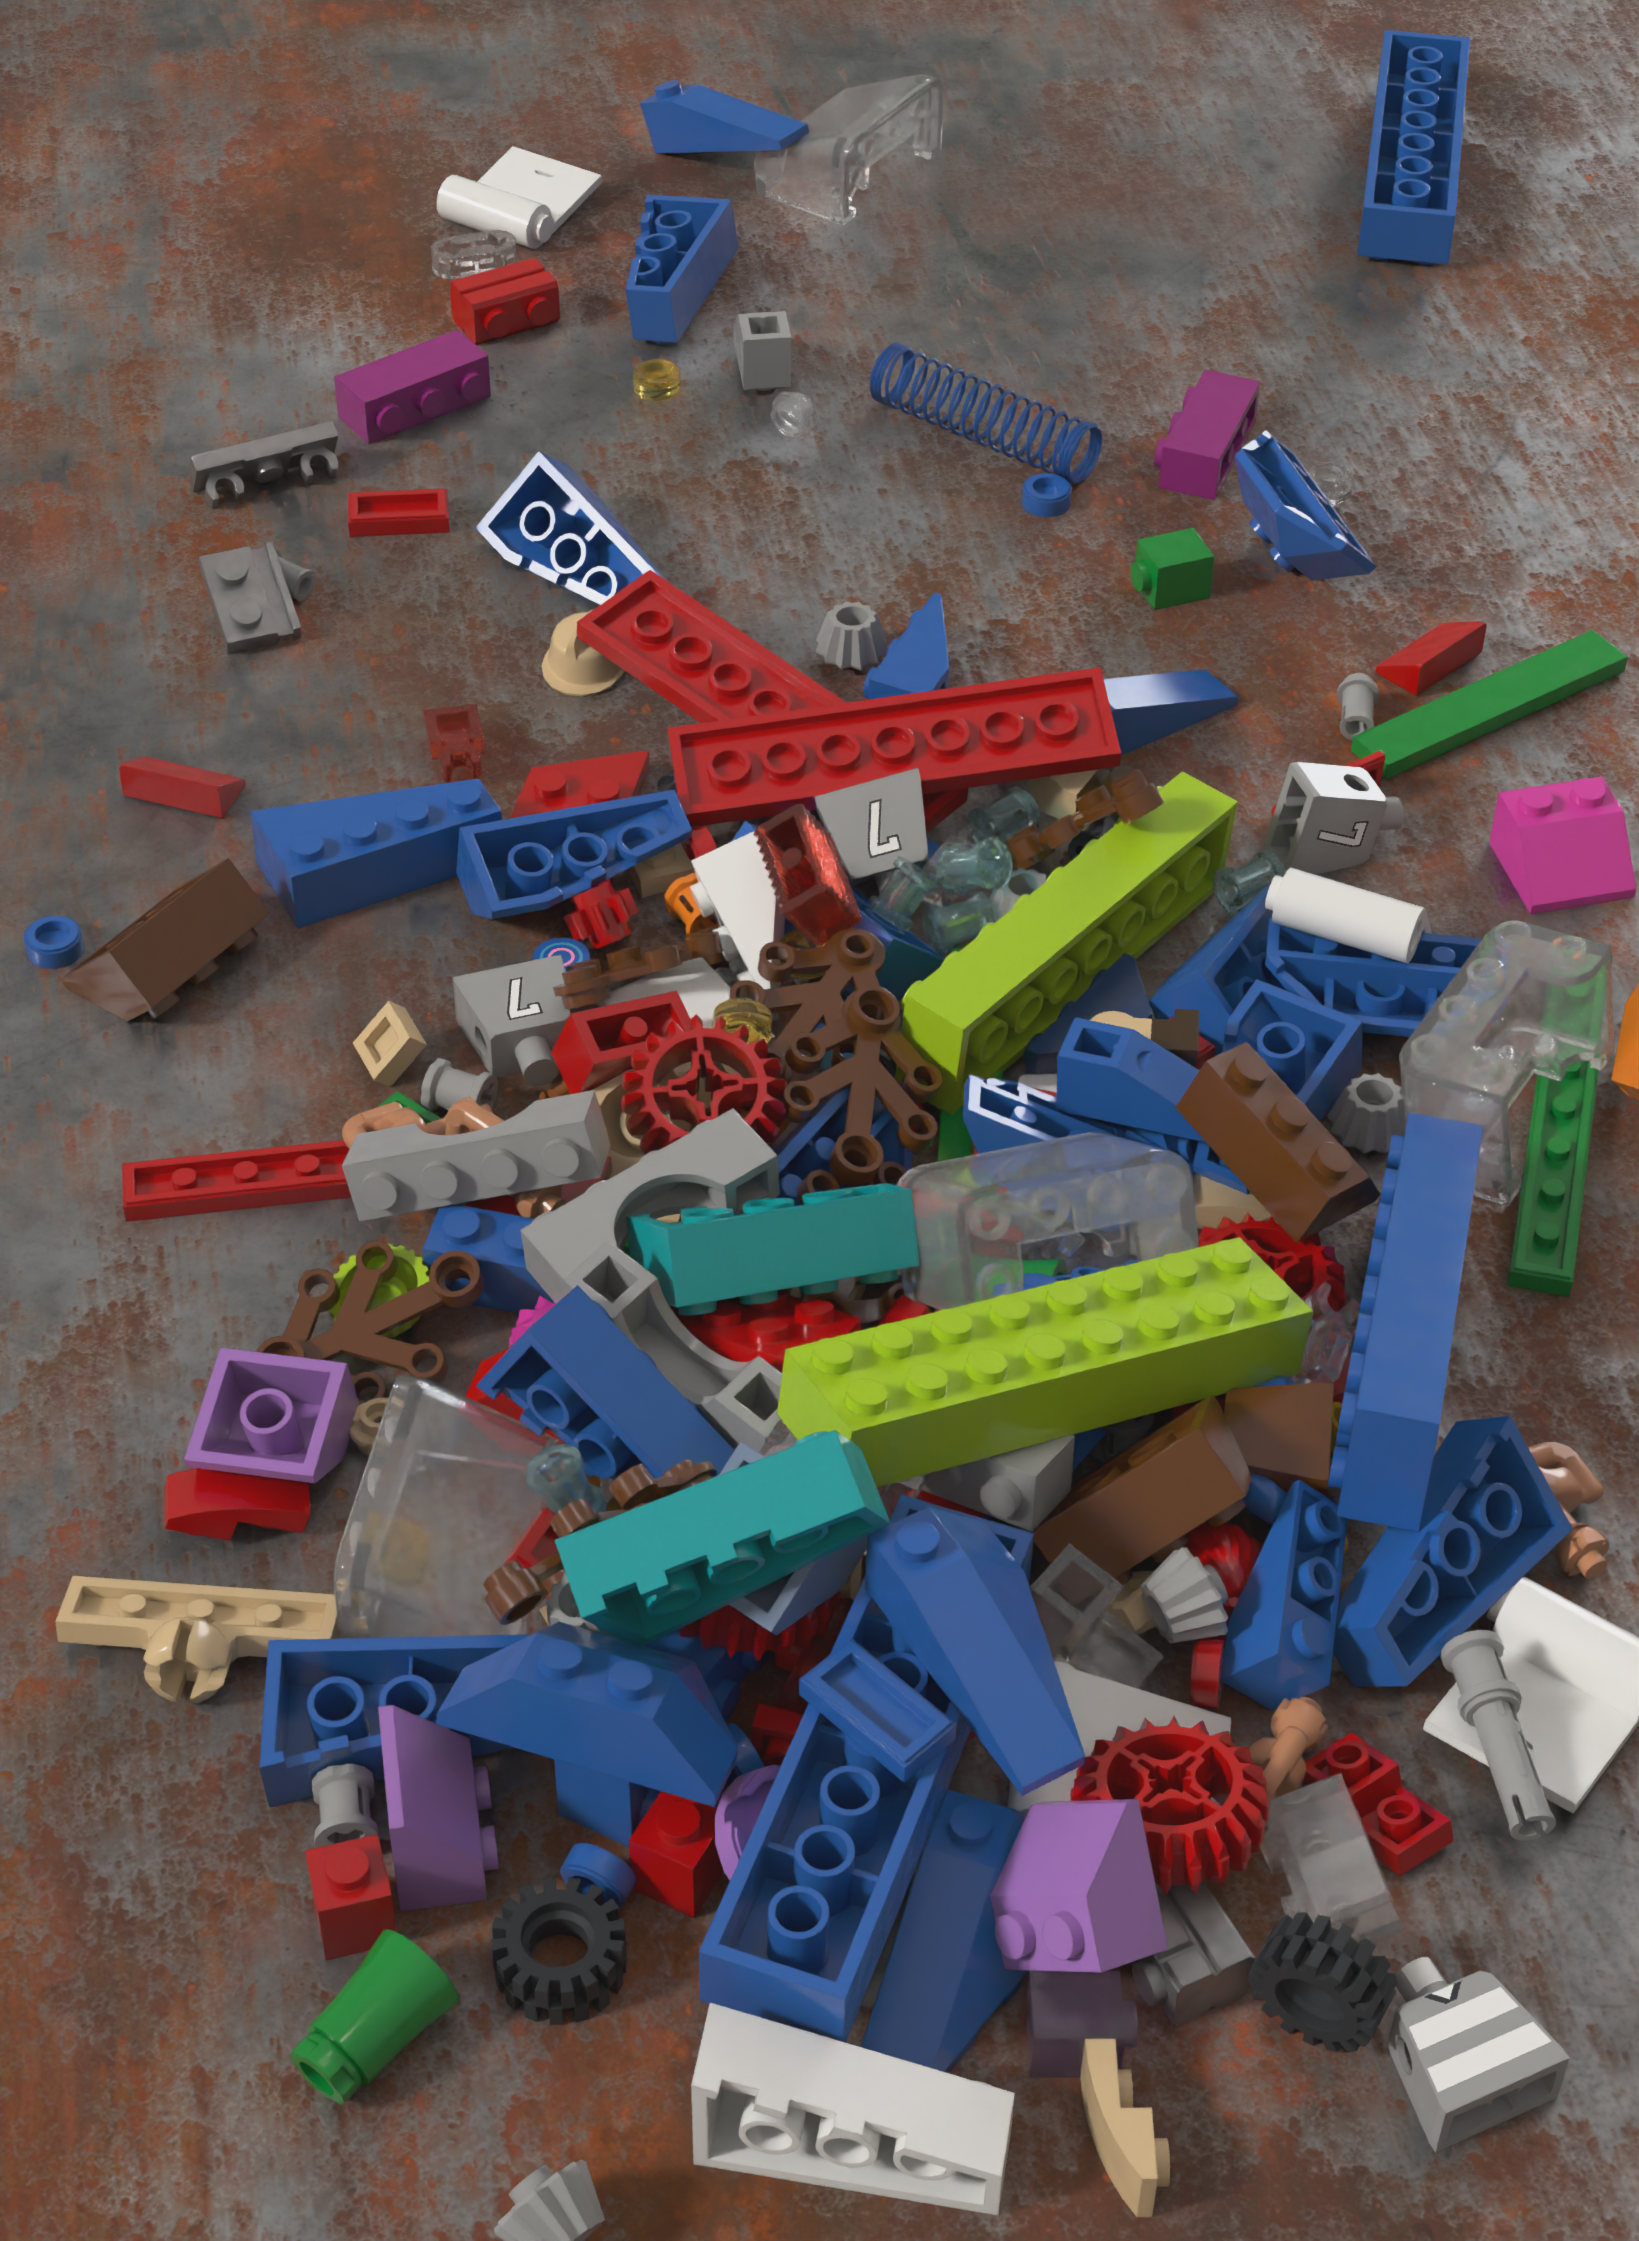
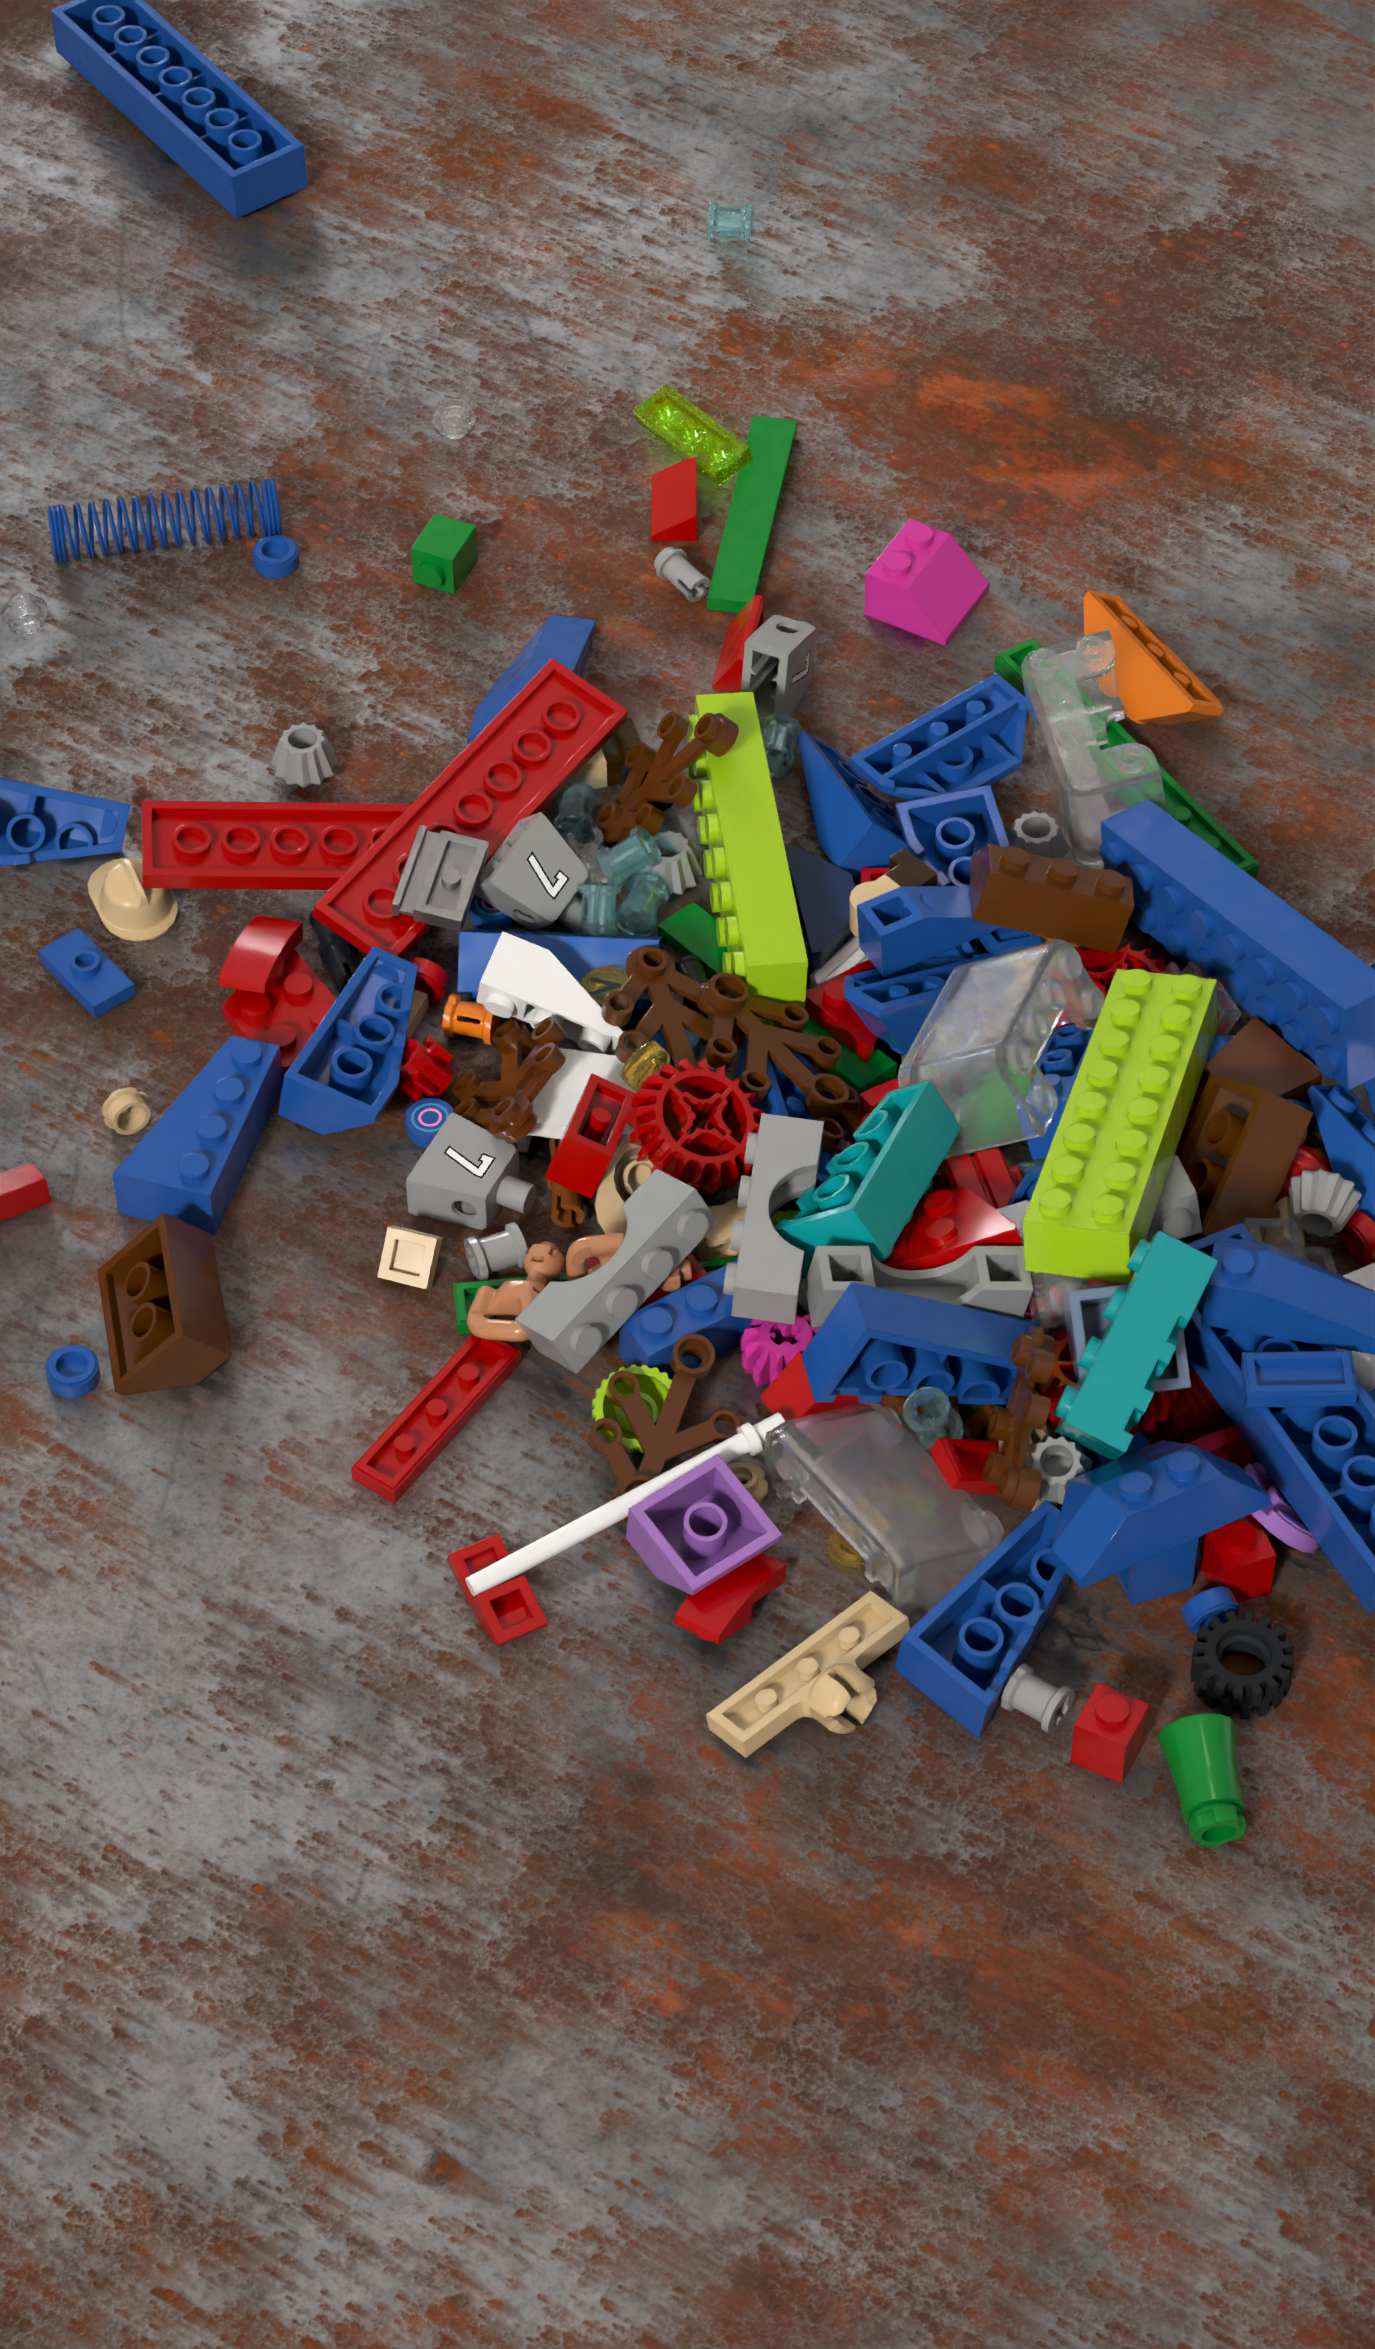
camera: 45 degrees left, 5 degrees up
medium lavender slope [378,1705,499,1911] -> none
clear red plate [423,704,485,783] -> none
clear red brick [753,804,862,946] -> none
blue slope [863,592,949,700] -> none
magenta brick [1154,369,1260,500] -> none
blue wedge [1235,430,1377,580] -> none
white door [1265,867,1432,964] -> none
none -> blue plate [38,927,136,1019]
none -> tan plate [102,1087,151,1135]
none -> red slope [218,915,303,994]
none -> flat silver plate [392,825,489,932]
none -> red slope [447,1533,548,1647]
none -> white bar [465,1412,788,1596]
none -> clear neon green plate [633,384,753,485]

